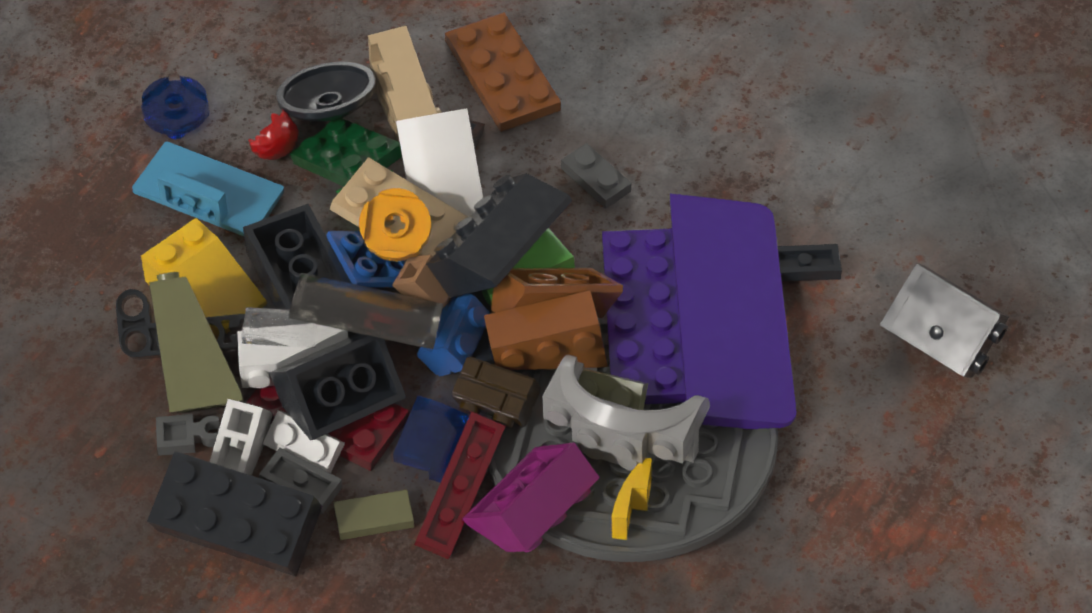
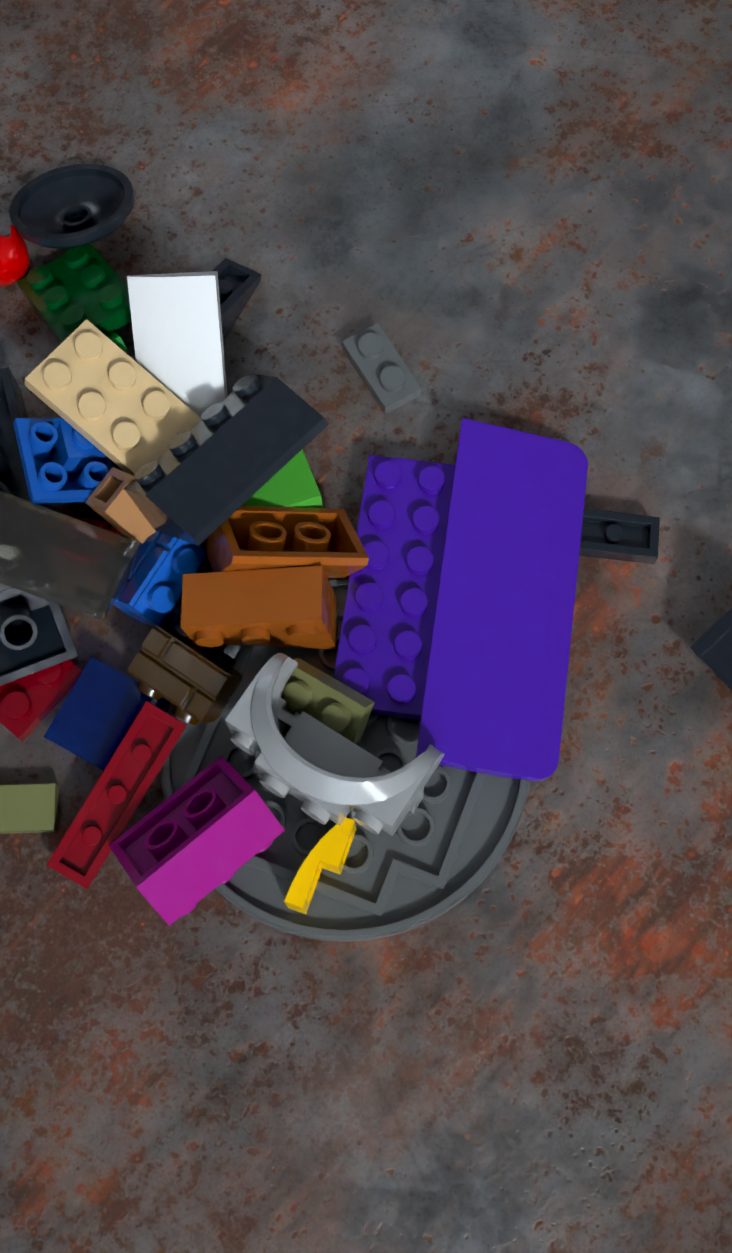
camera: 10 degrees right, 20 degrees up
light orange plate [359,188,432,261] -> none
tan wedge [368,26,441,142] -> none
dark orange plate [445,12,561,132] -> none

